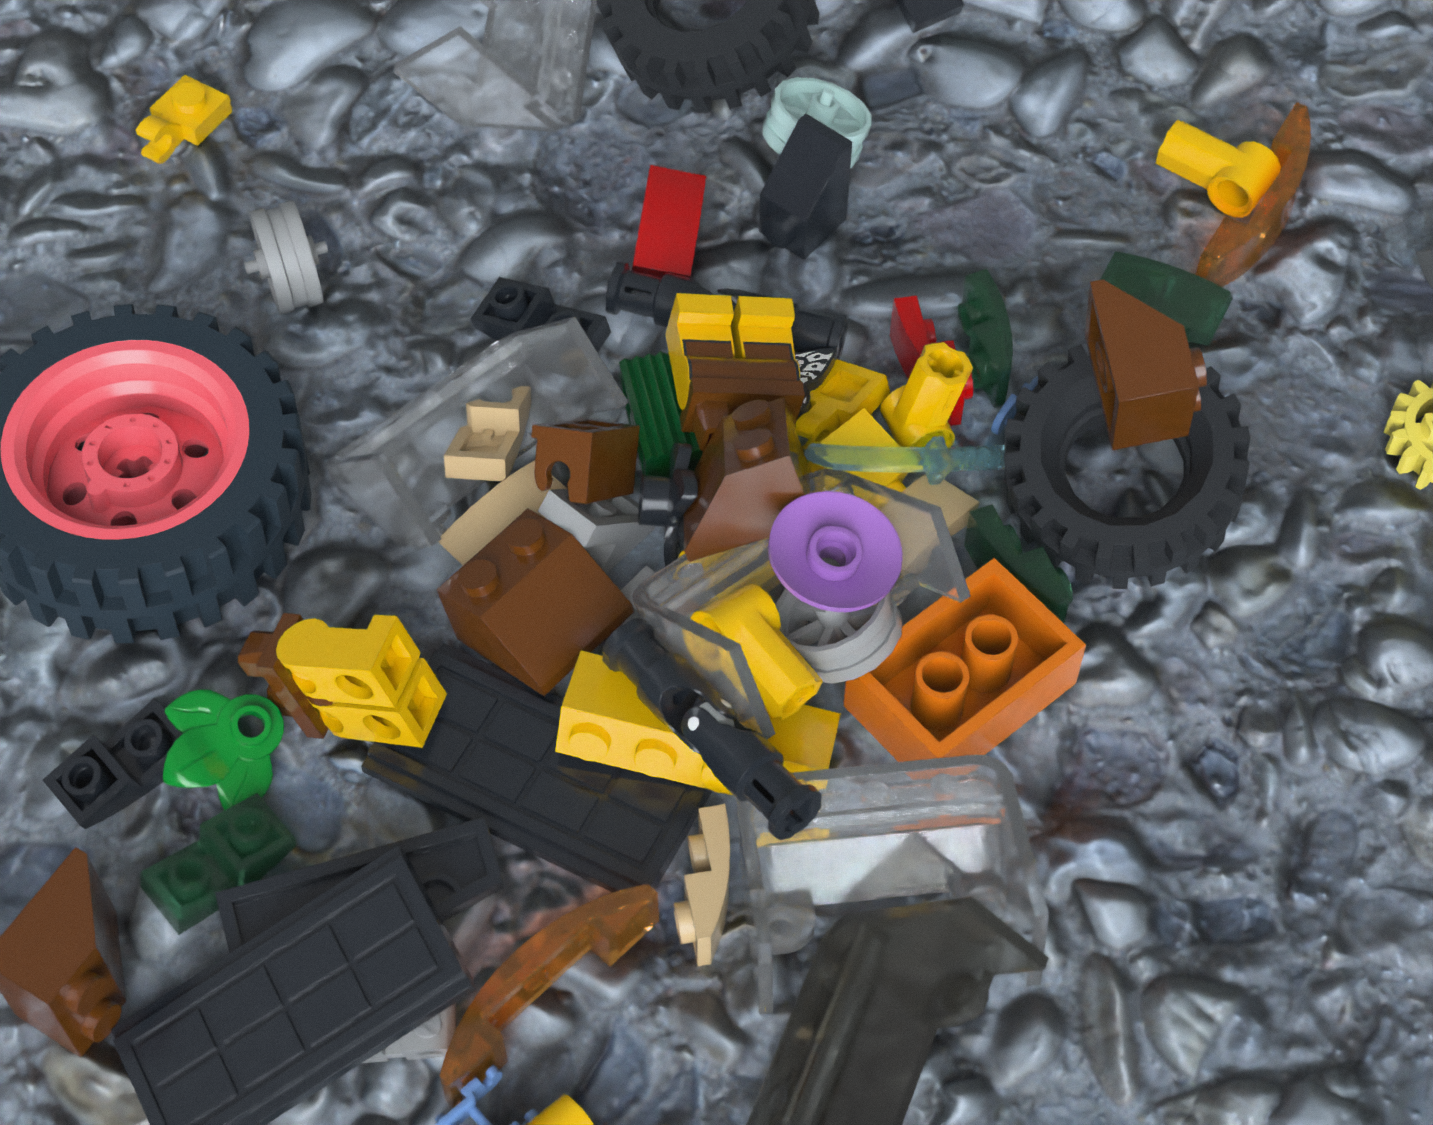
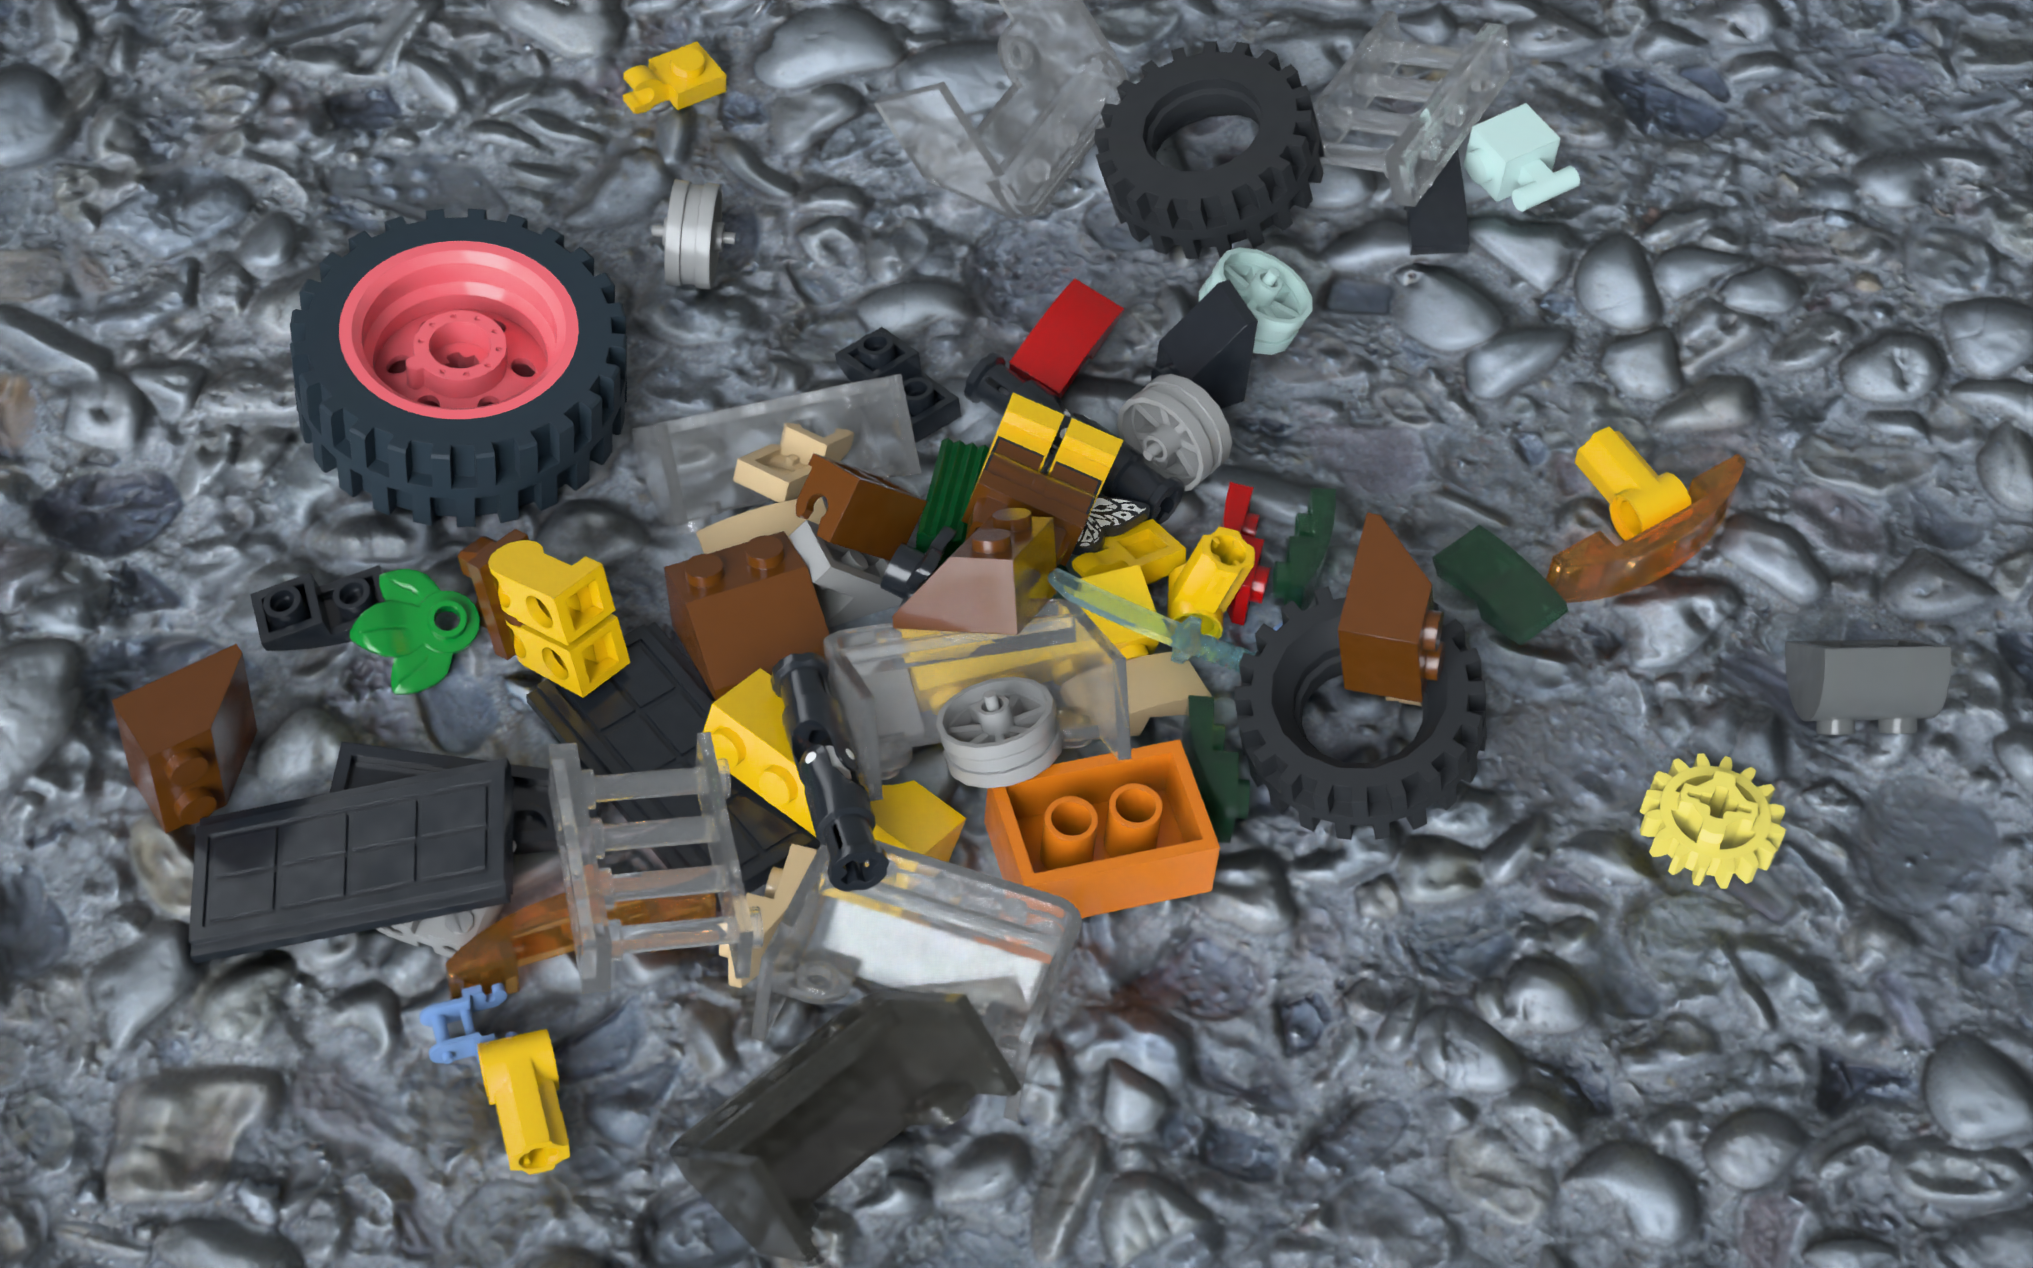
camera: 20 degrees right, 5 degrees down
clear green slope [140,793,296,935] -> none
yellow piece [690,584,823,720] -> none
medium lavender dish [768,491,903,612] -> none
none -> clear fence [548,732,764,994]
none -> light grey wheel [1117,374,1232,491]

